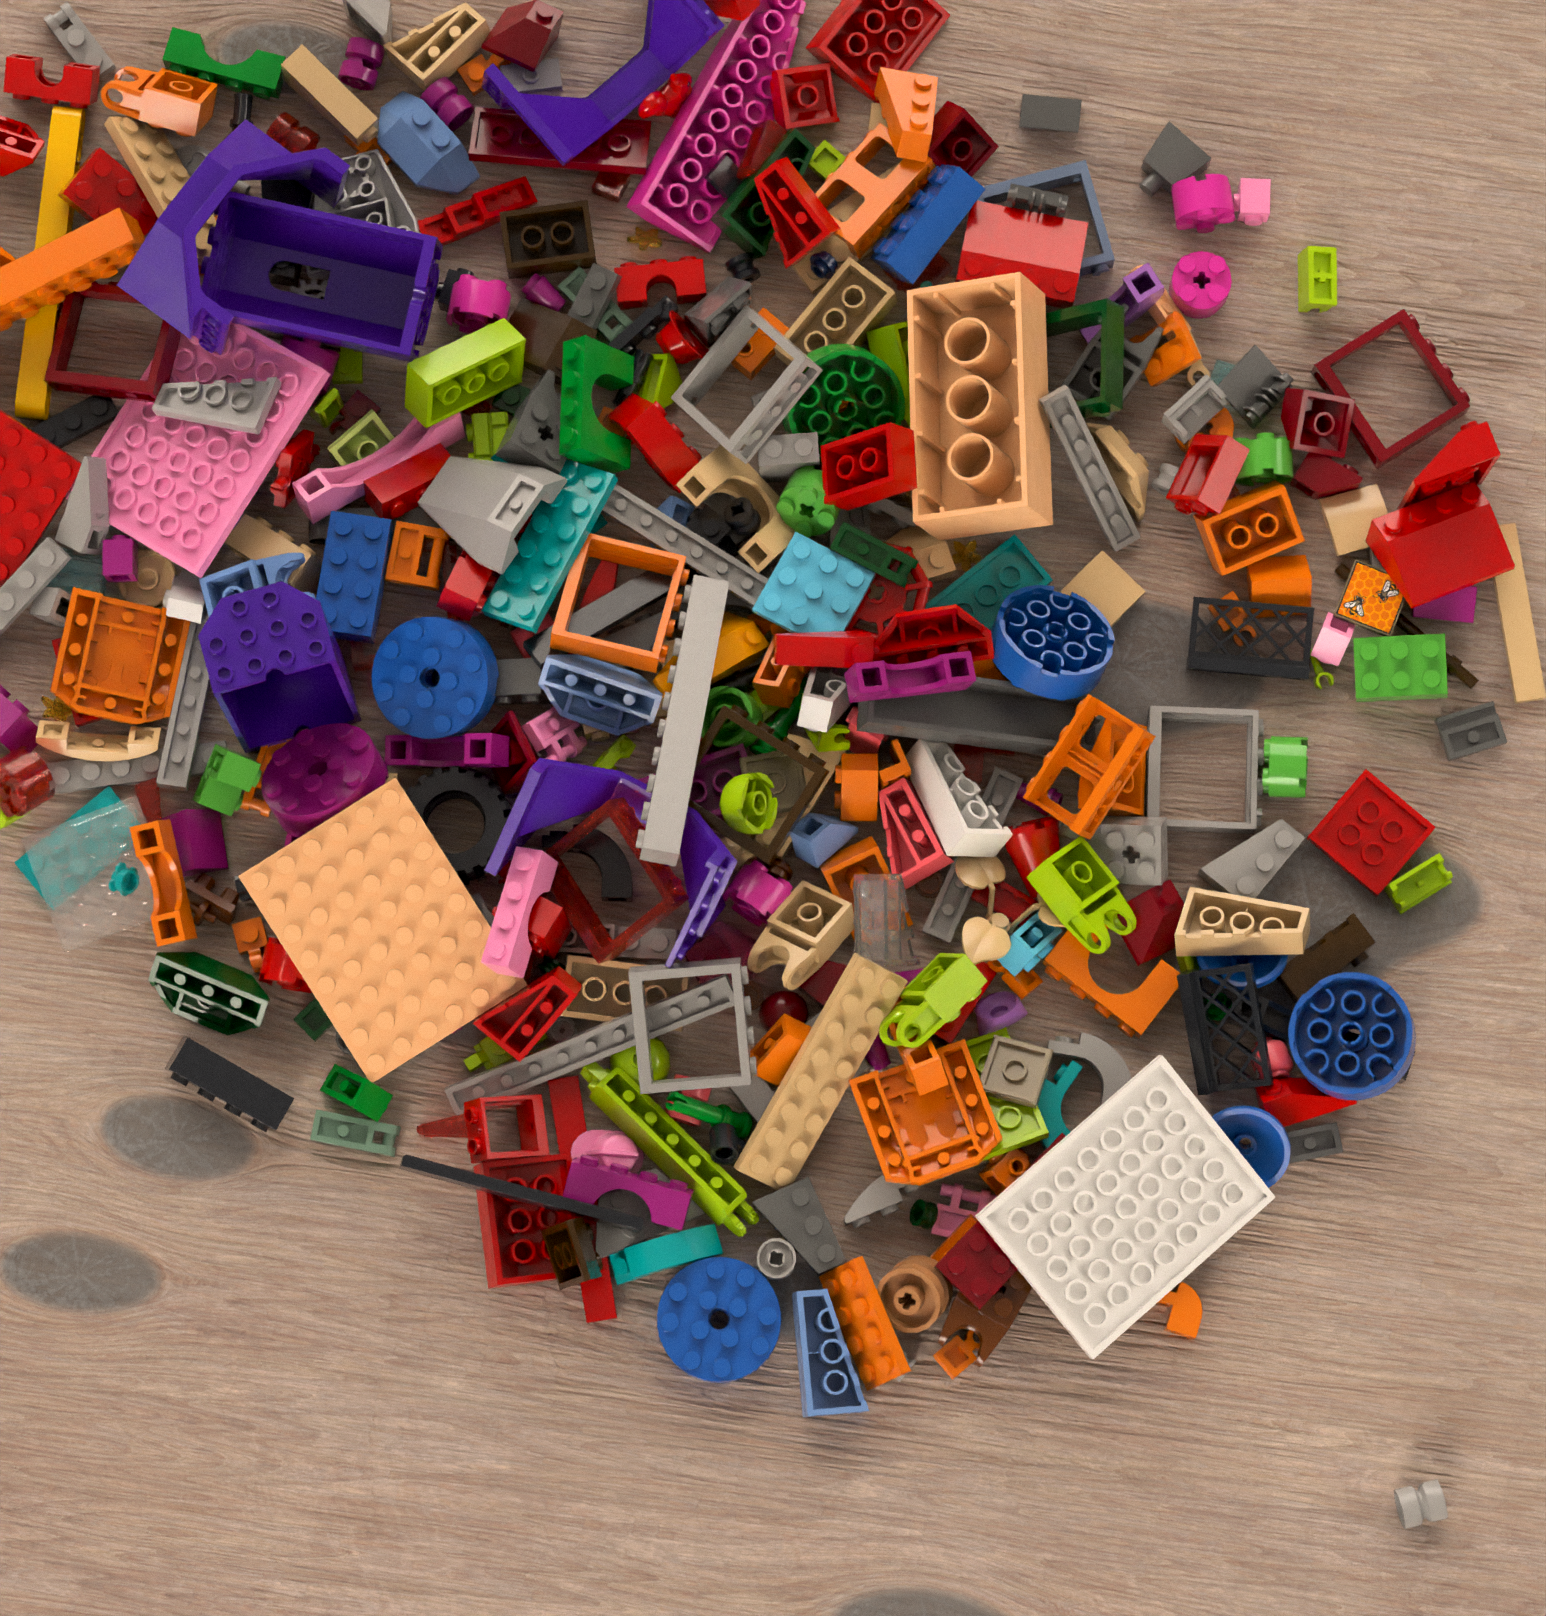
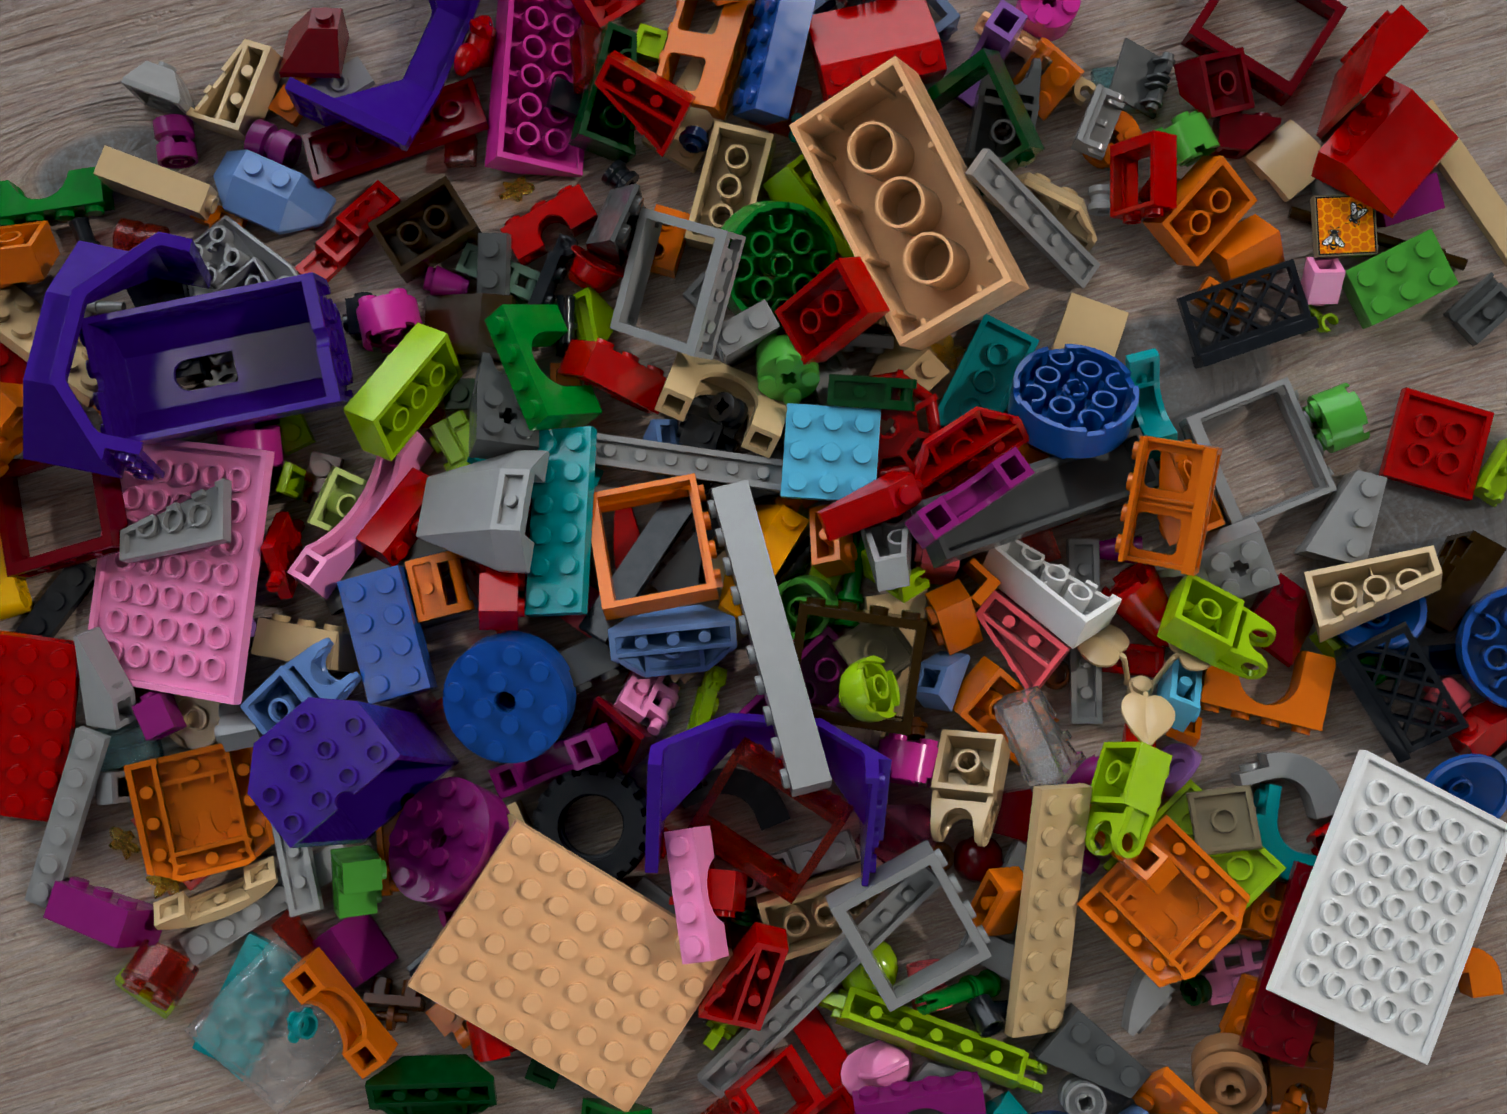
camera: 25 degrees left, 5 degrees up
none -> clear yellow plant [109,826,141,860]
none -> teal arch [1125,348,1178,462]

